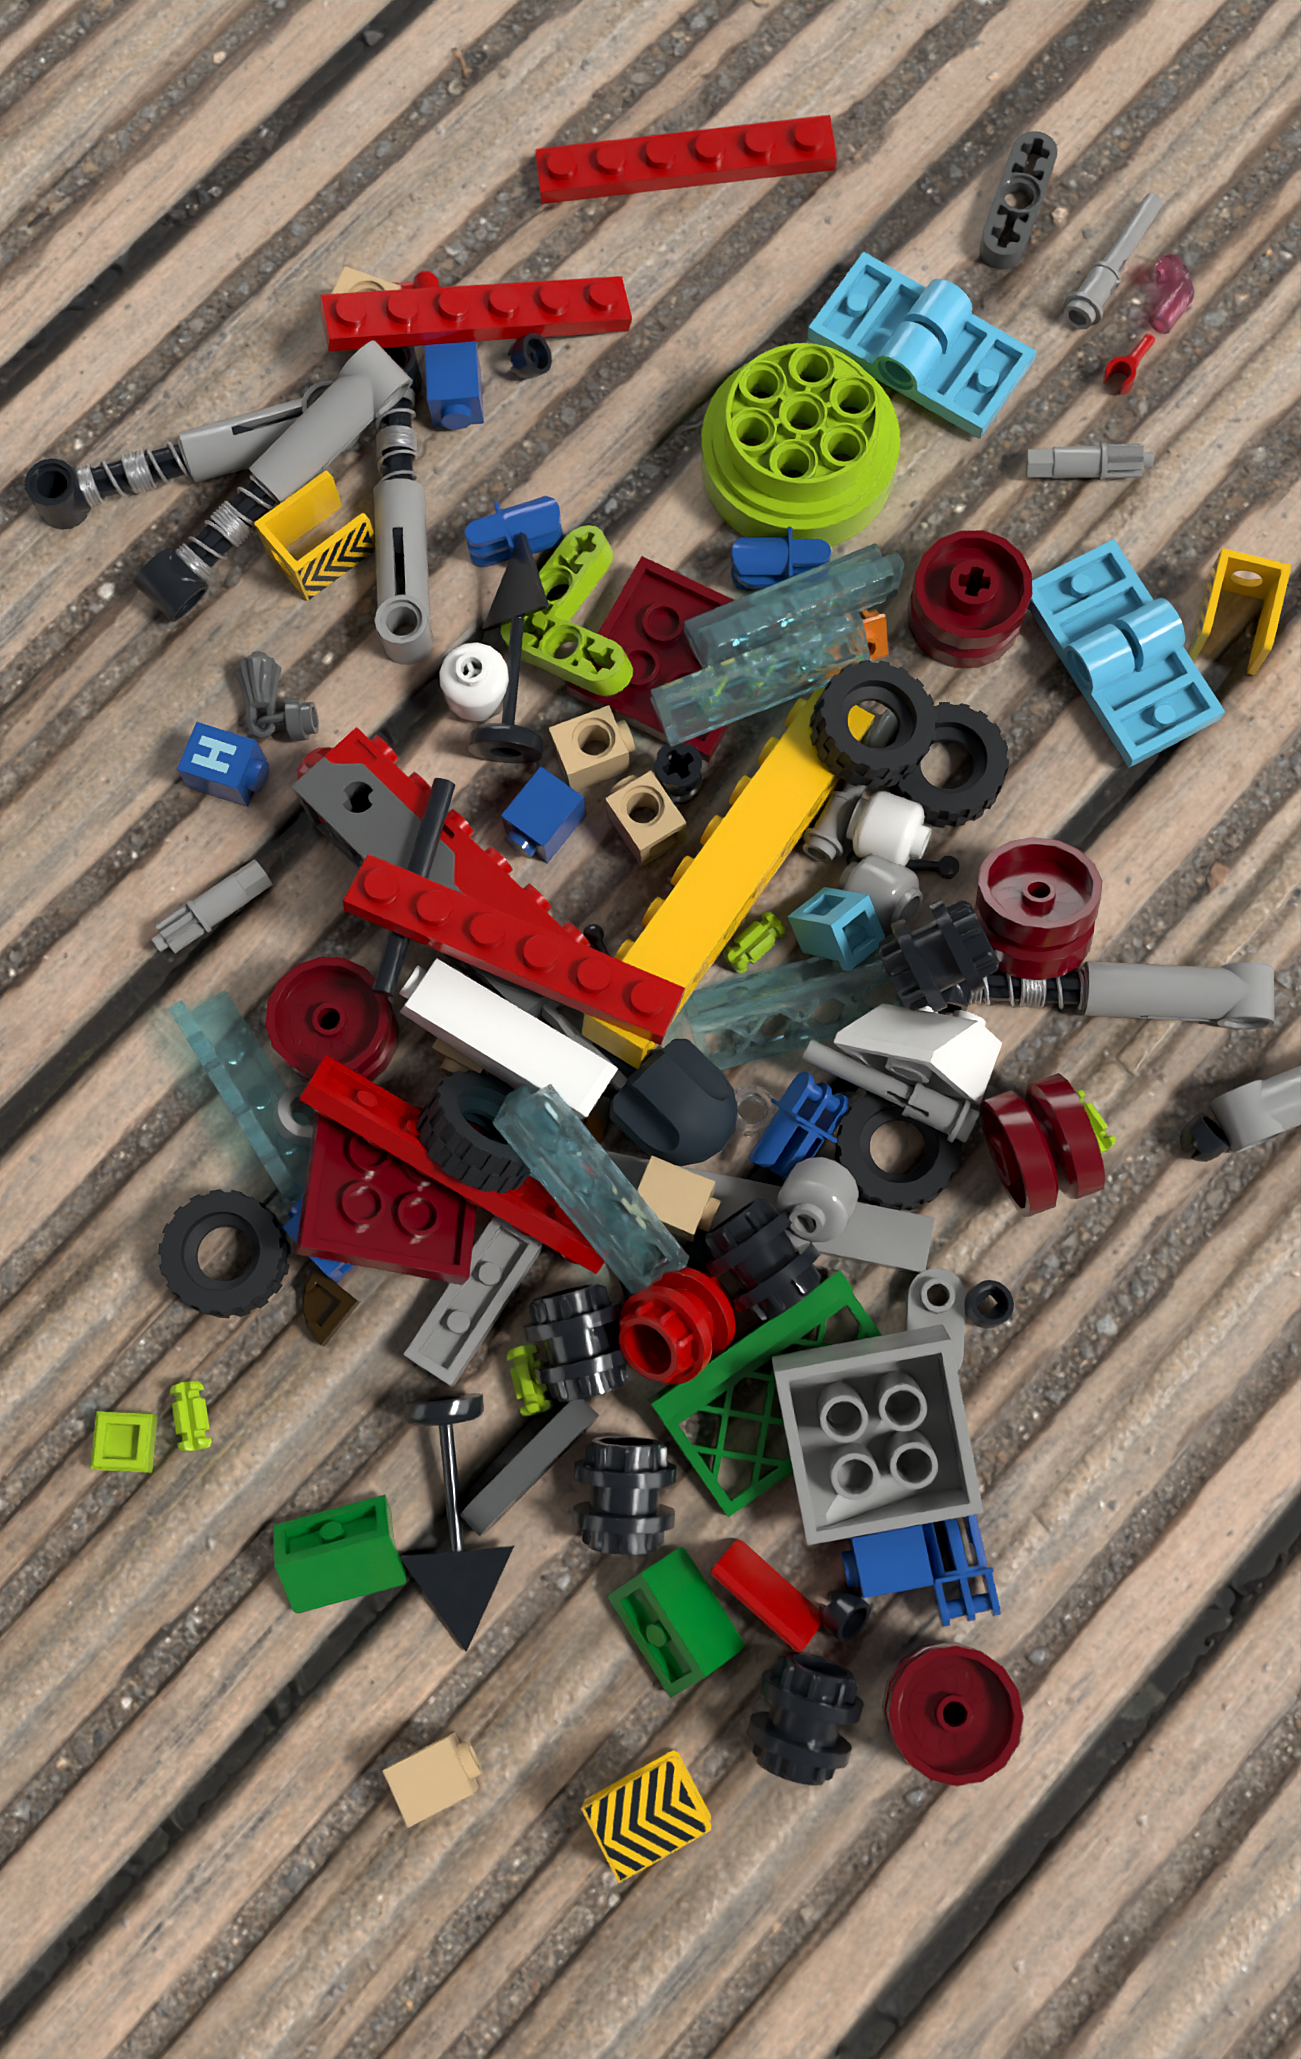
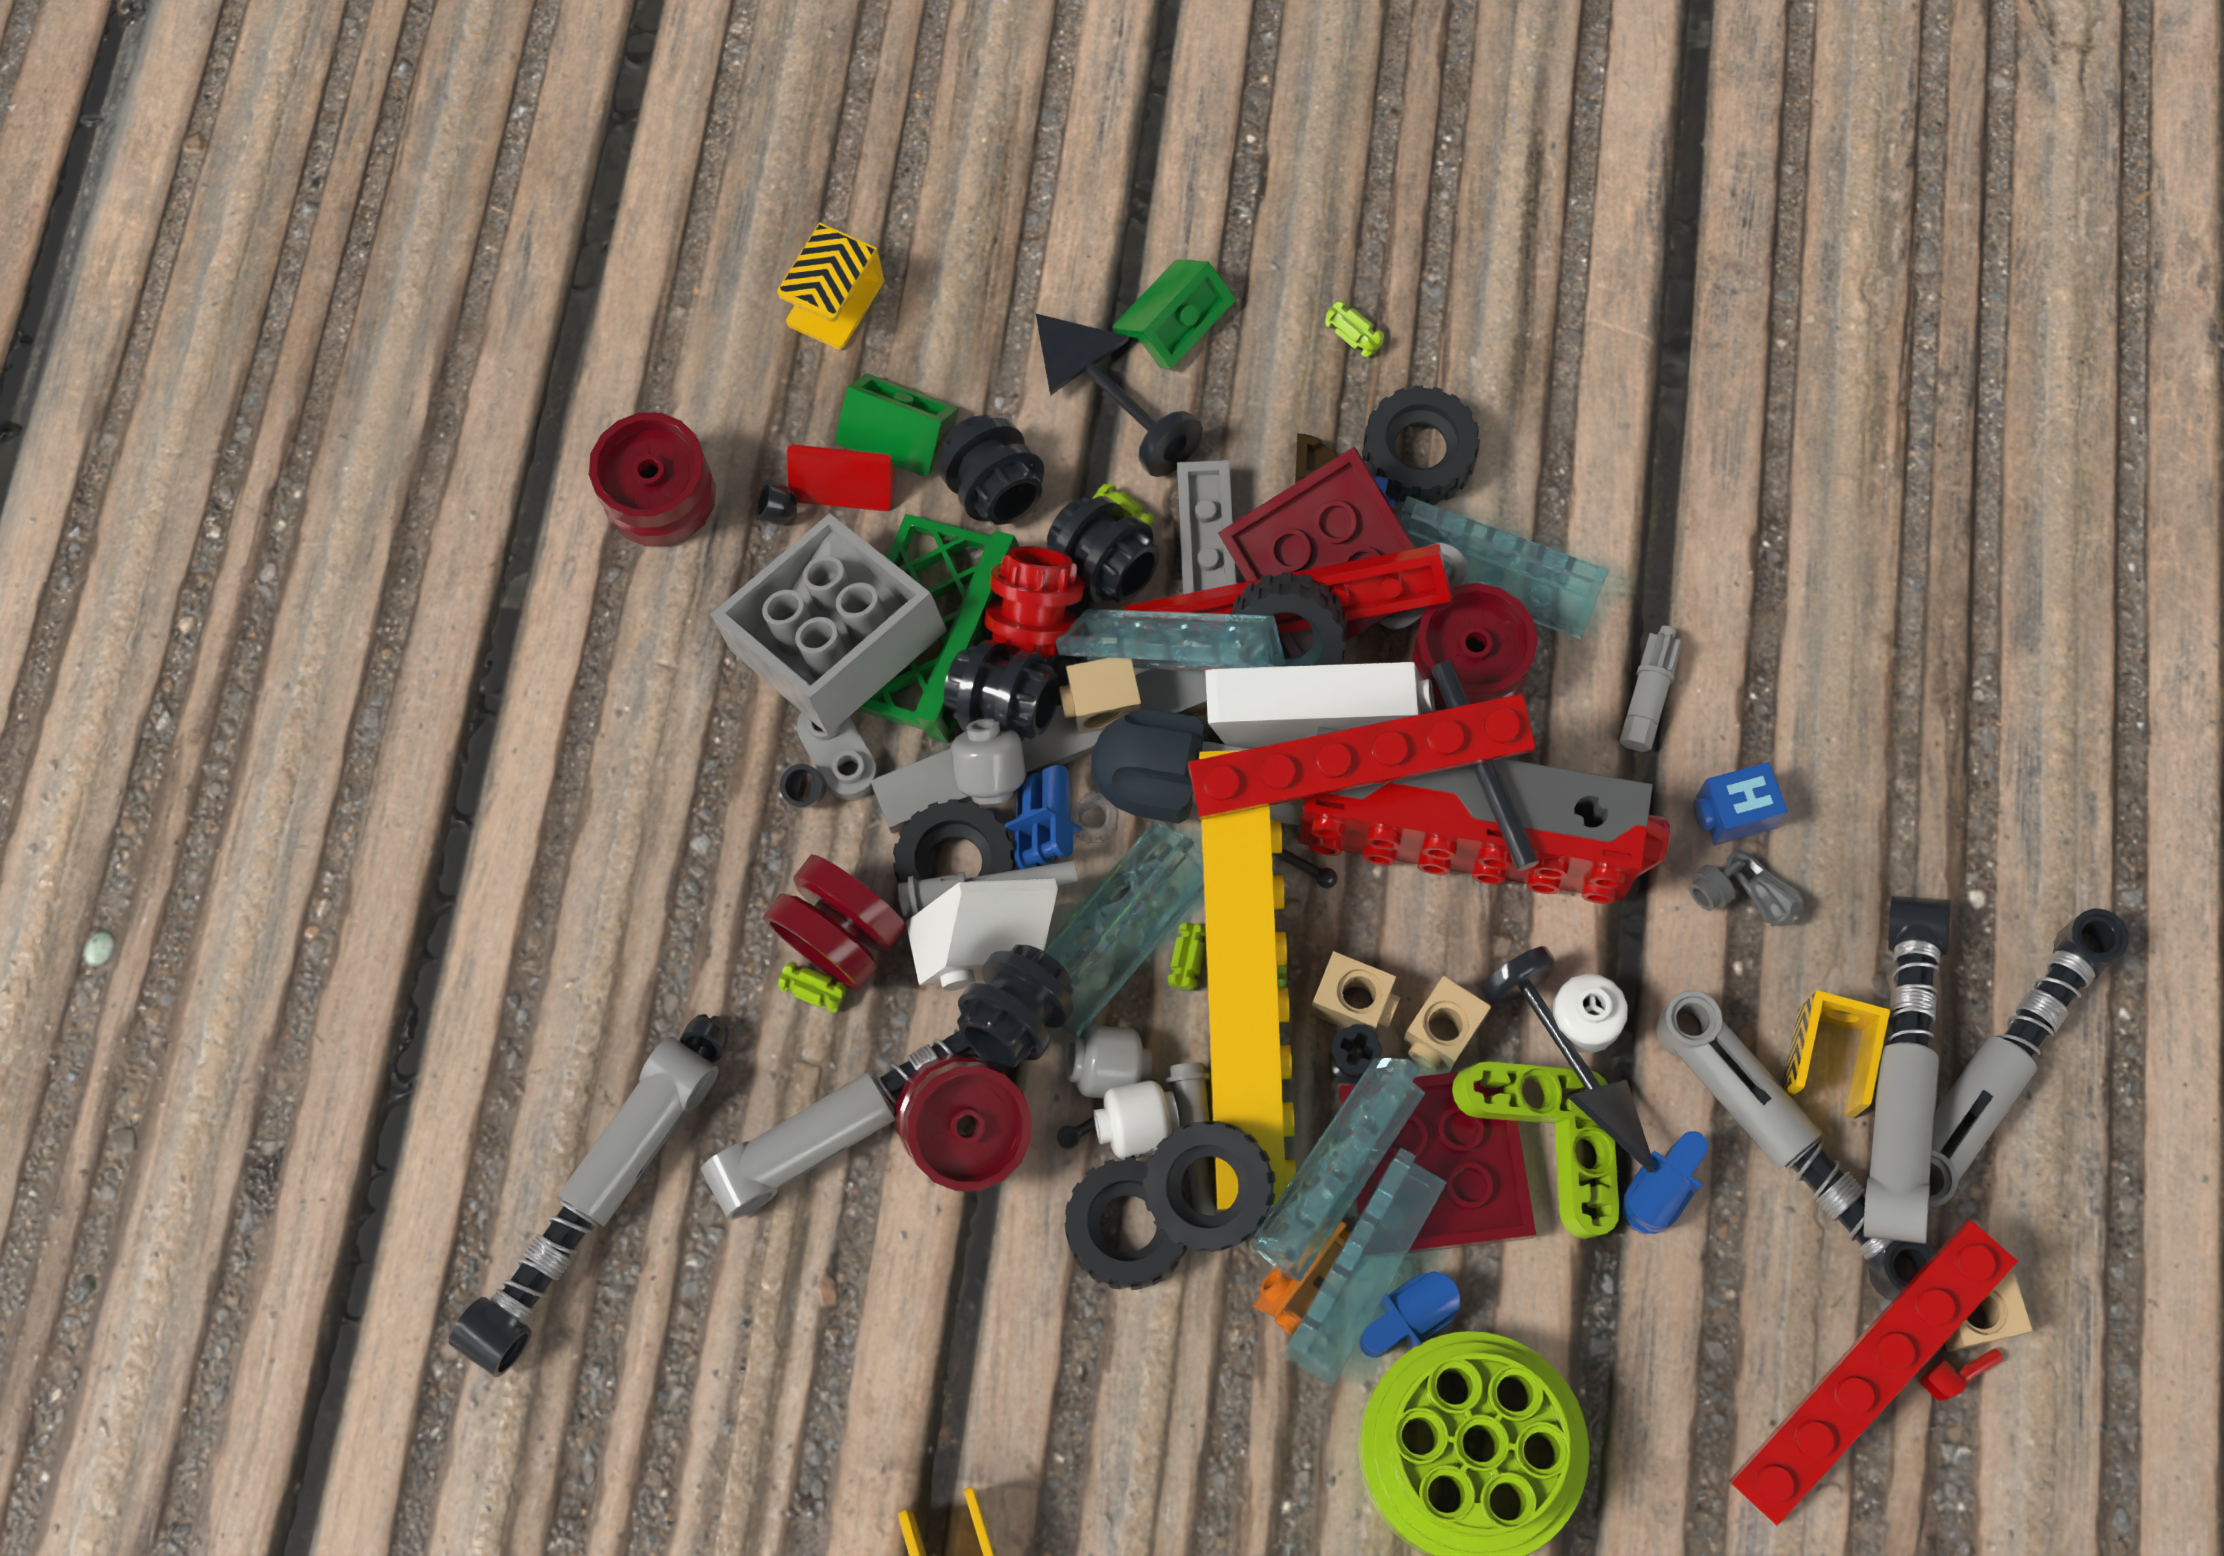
camera: 145 degrees right, 5 degrees down
lime tile [90,1411,158,1473] -> none
tan brick [382,1732,483,1828] -> none
blue brick [425,341,484,430] -> none
dark grey beam [460,1399,600,1537] -> none
blue brick [501,767,587,864] -> none
black hinge [507,333,552,379] -> none
black piece [747,1652,864,1785] -> none
medium azure brick [787,887,886,971] -> none
blue brick [840,1525,934,1598] -> none
dark red wheel [908,530,1033,668] -> none
blue arm [920,1514,1001,1627] -> none
medium azure plate [1028,539,1225,768] -> none

